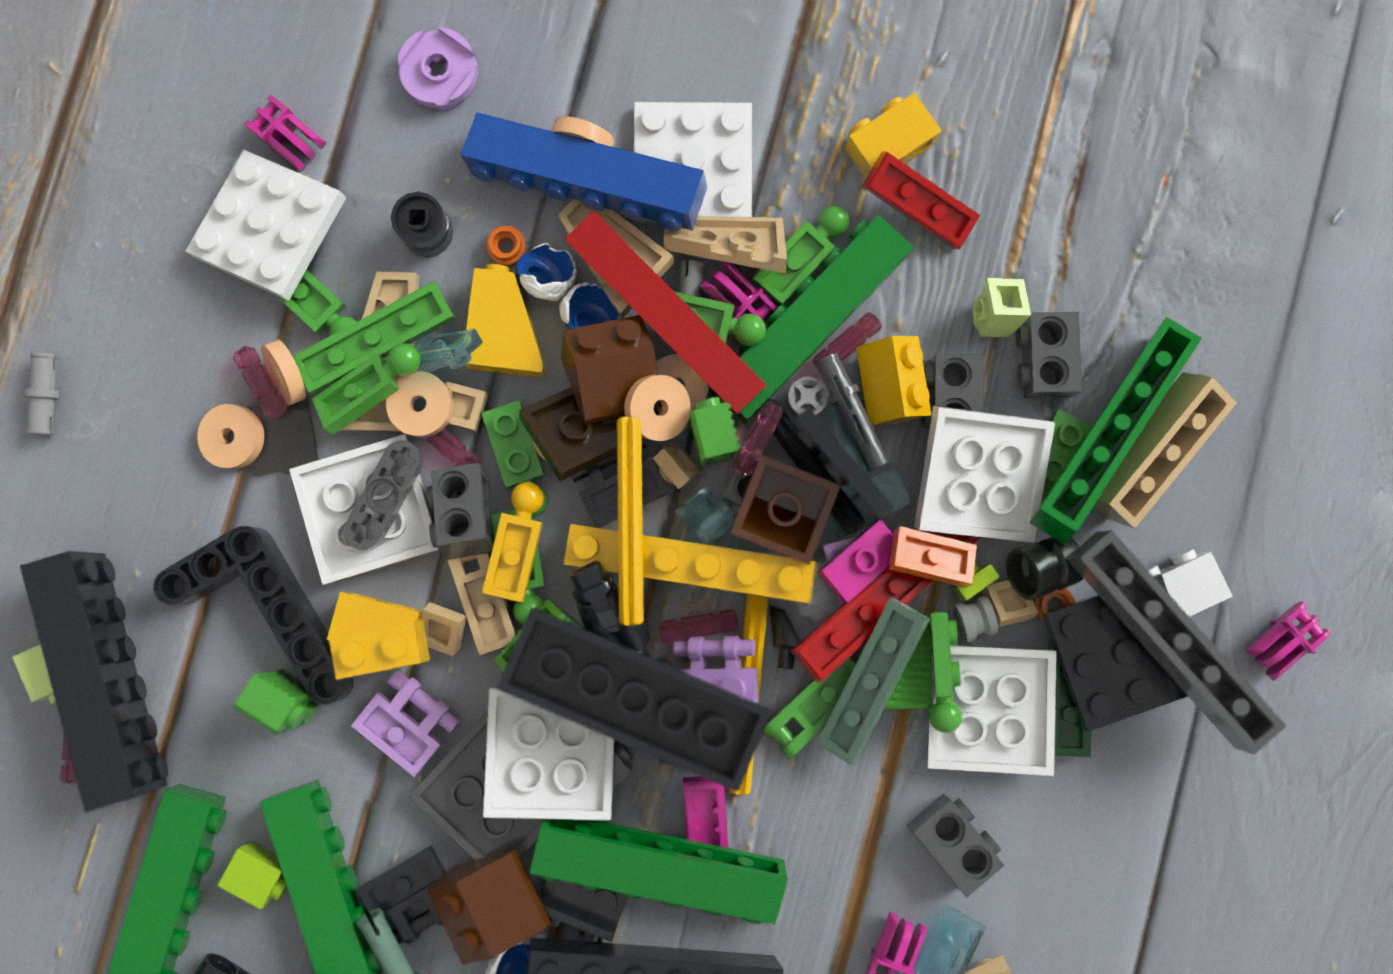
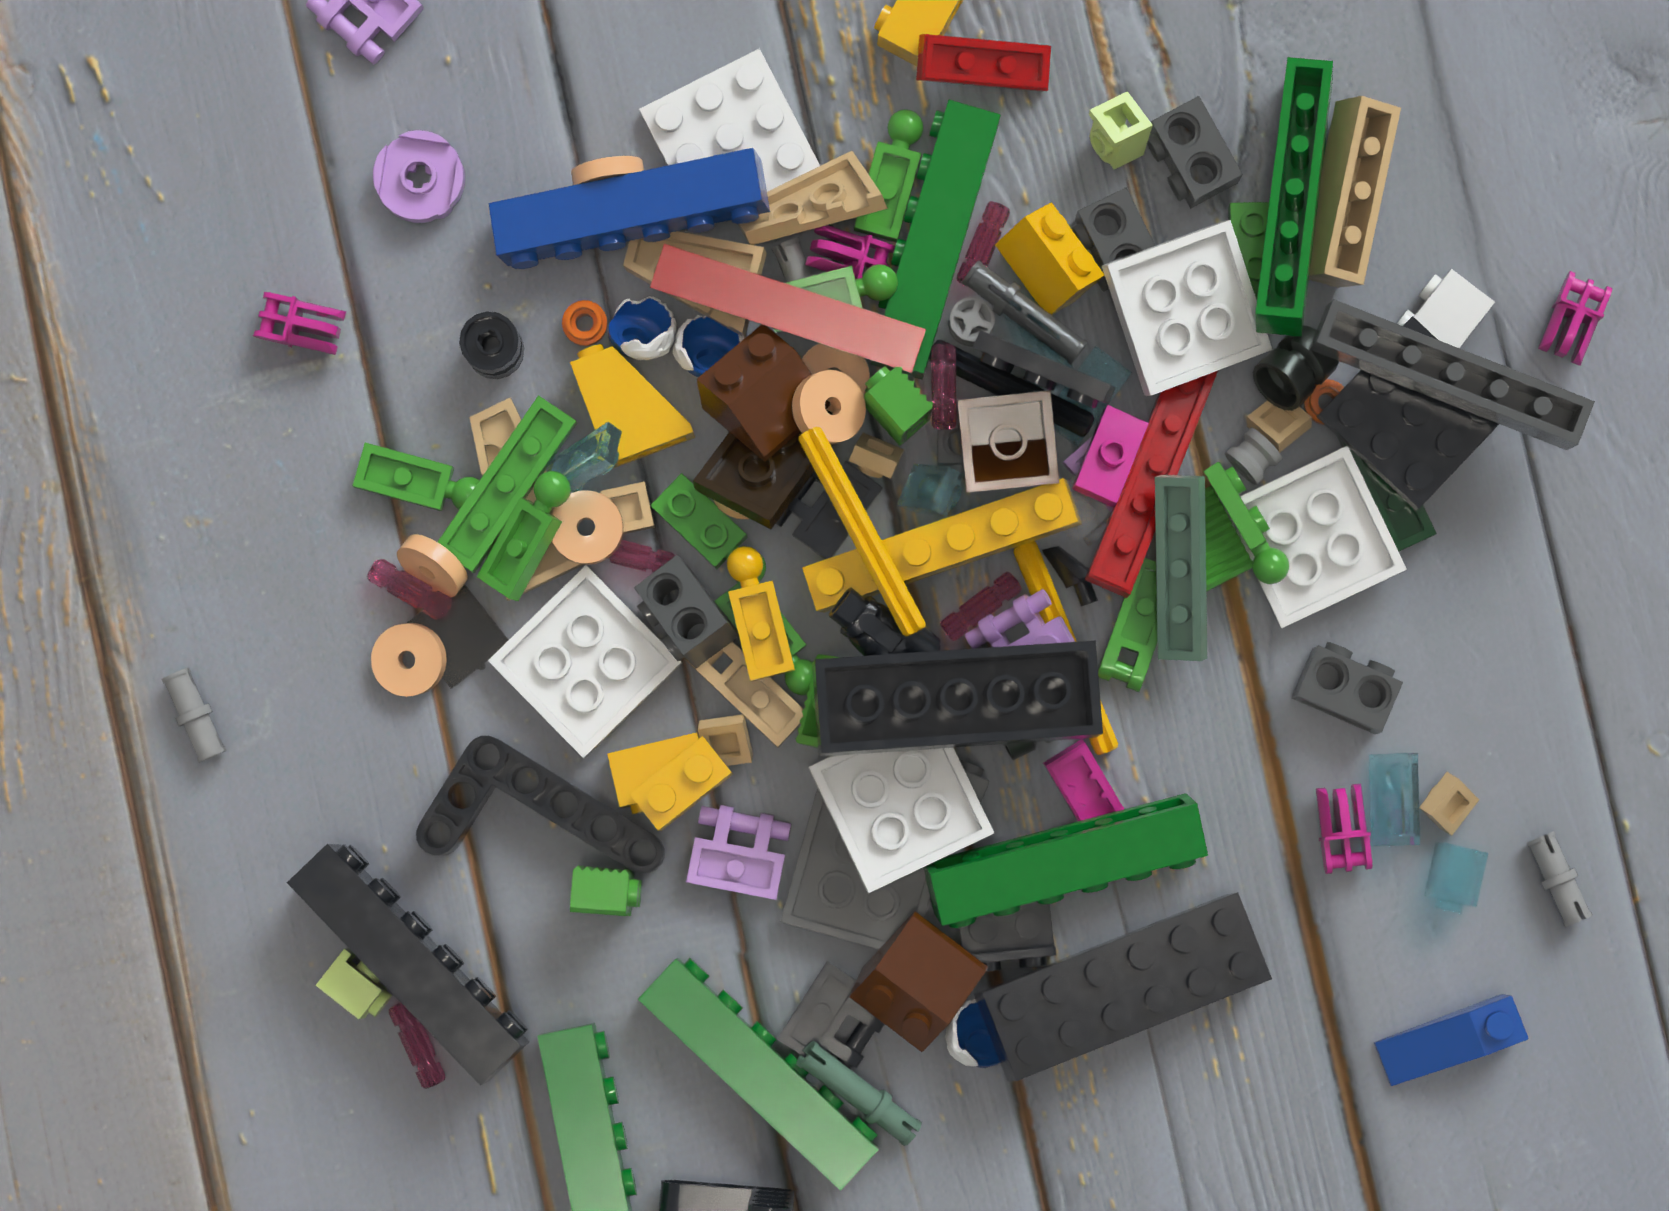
camera: 20 degrees left, 0 degrees up
white plate [185,150,346,301] -> none
lime brick [218,841,288,910] -> none
dark grey beam [344,440,424,550] -> none
plate [889,526,977,588] -> none
lime plate [950,563,1000,601] -> none

